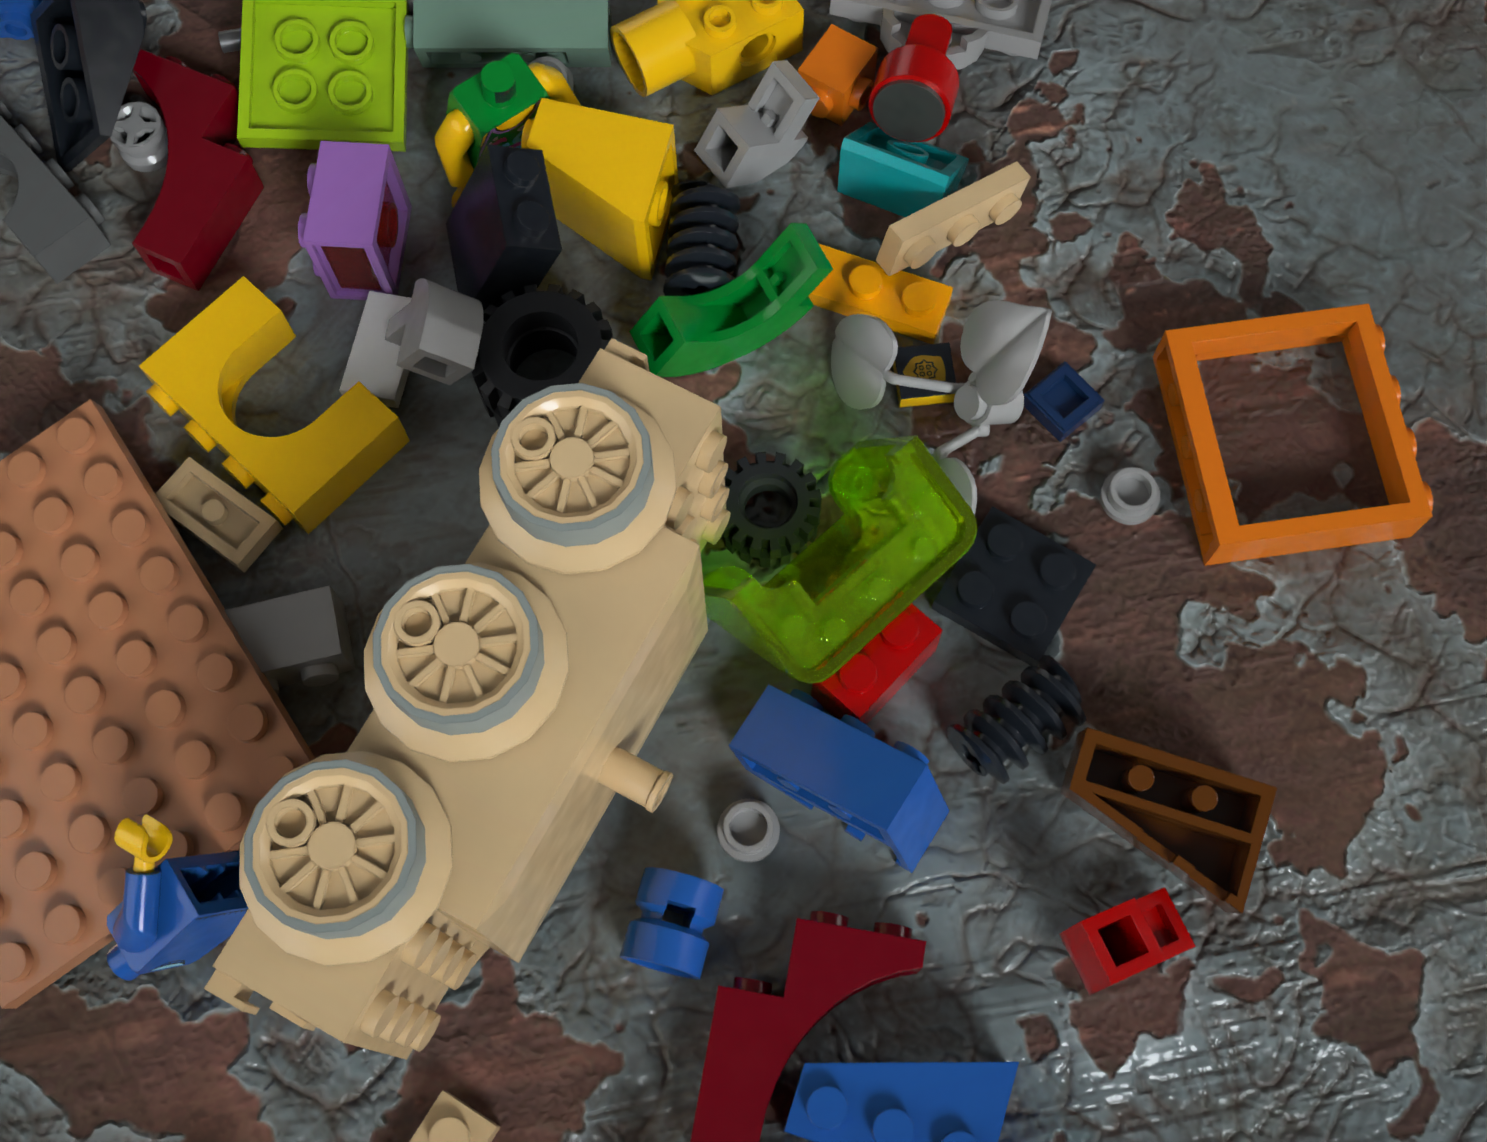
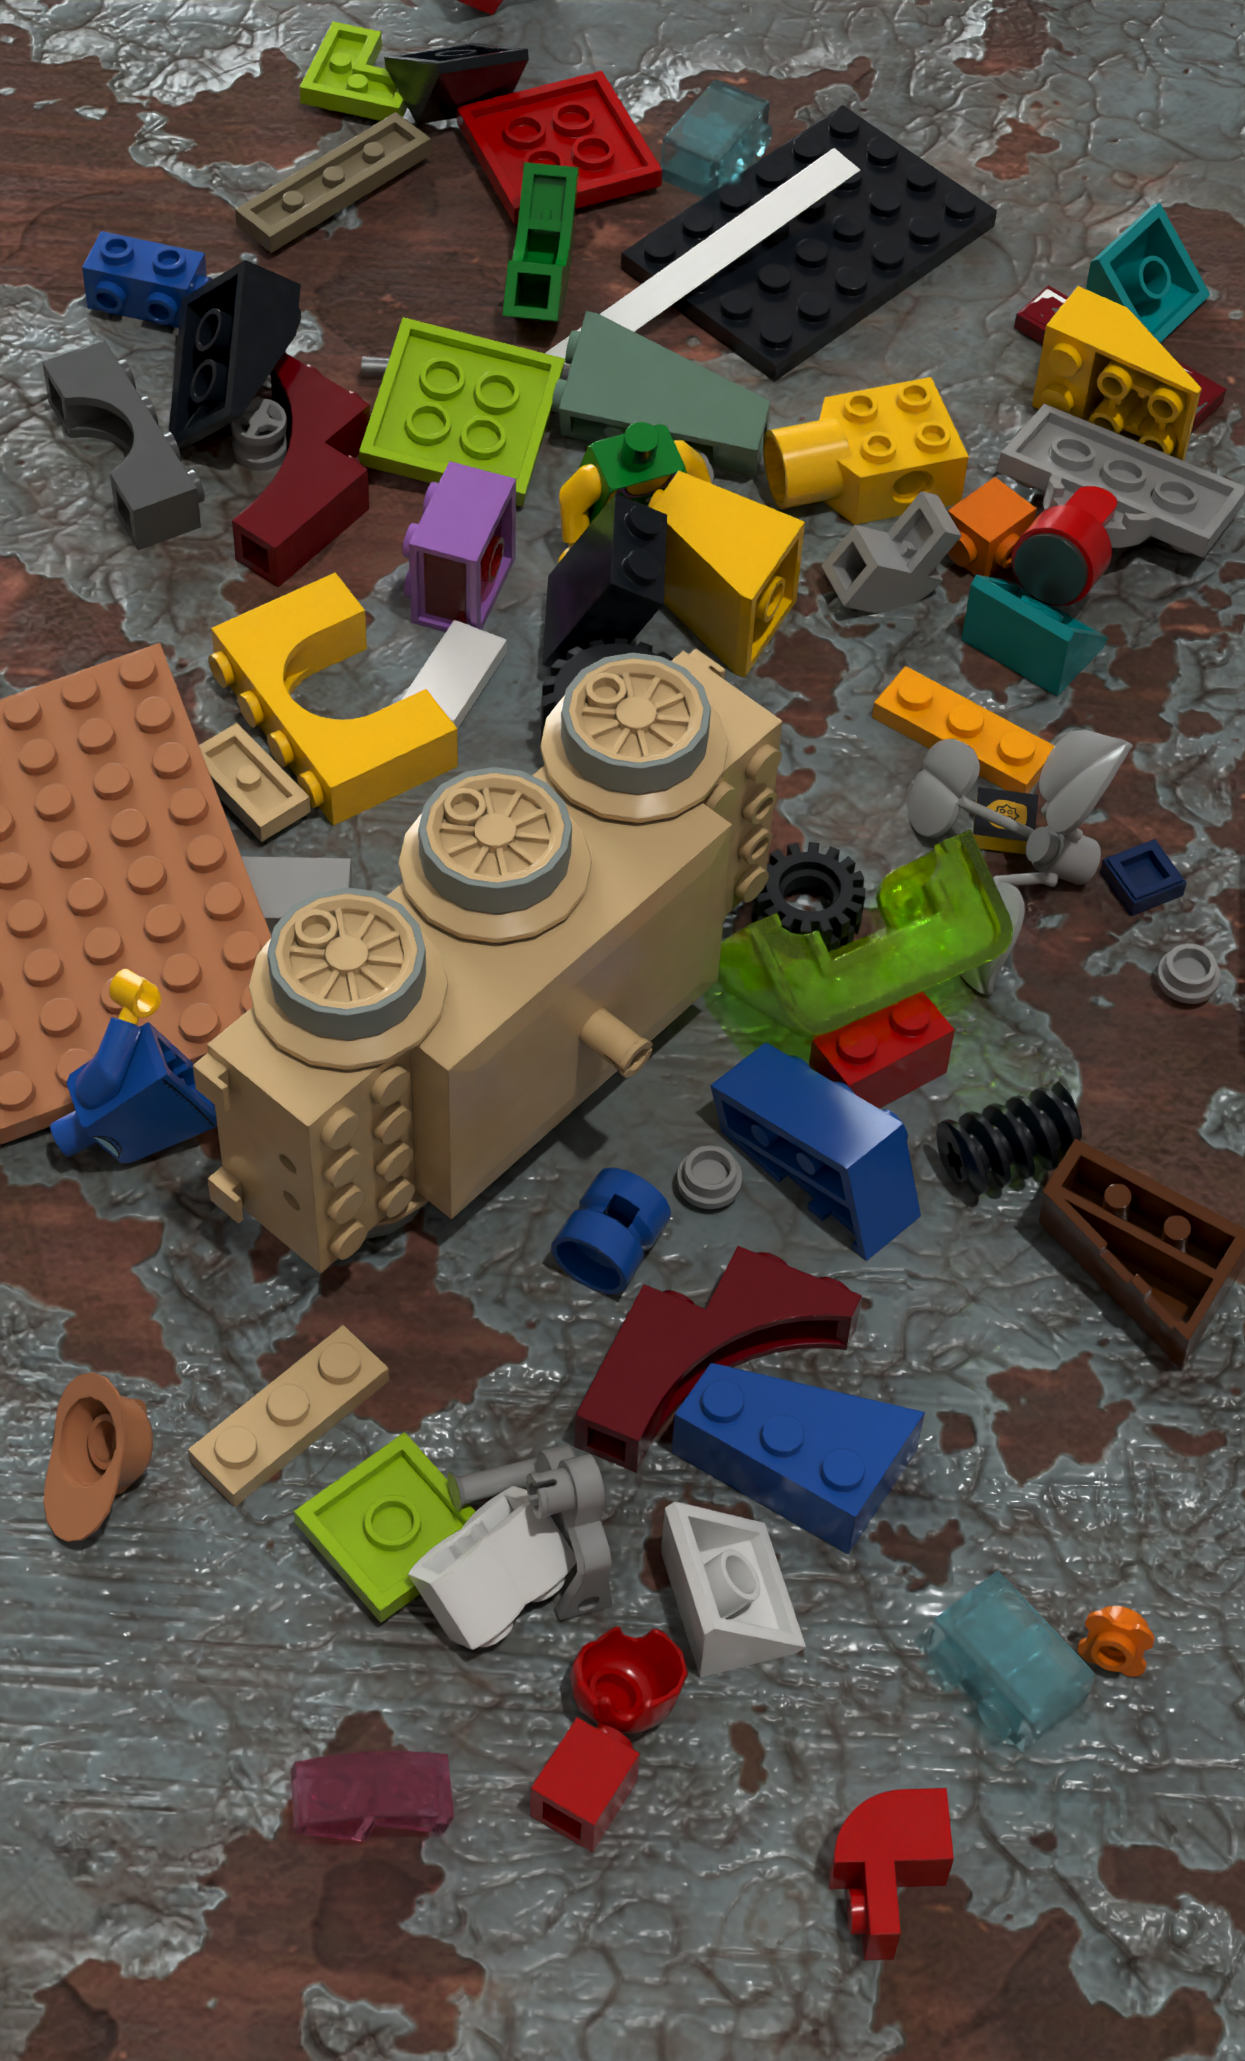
camera: 10 degrees right, 15 degrees down
light grey brick [385,278,484,385] -> none
green arch [629,223,833,377] -> none
black piece [663,180,741,296] -> none
tan plate [875,161,1031,276] -> none
black plate [932,506,1097,666] -> none
red brick [1059,887,1196,996] -> none

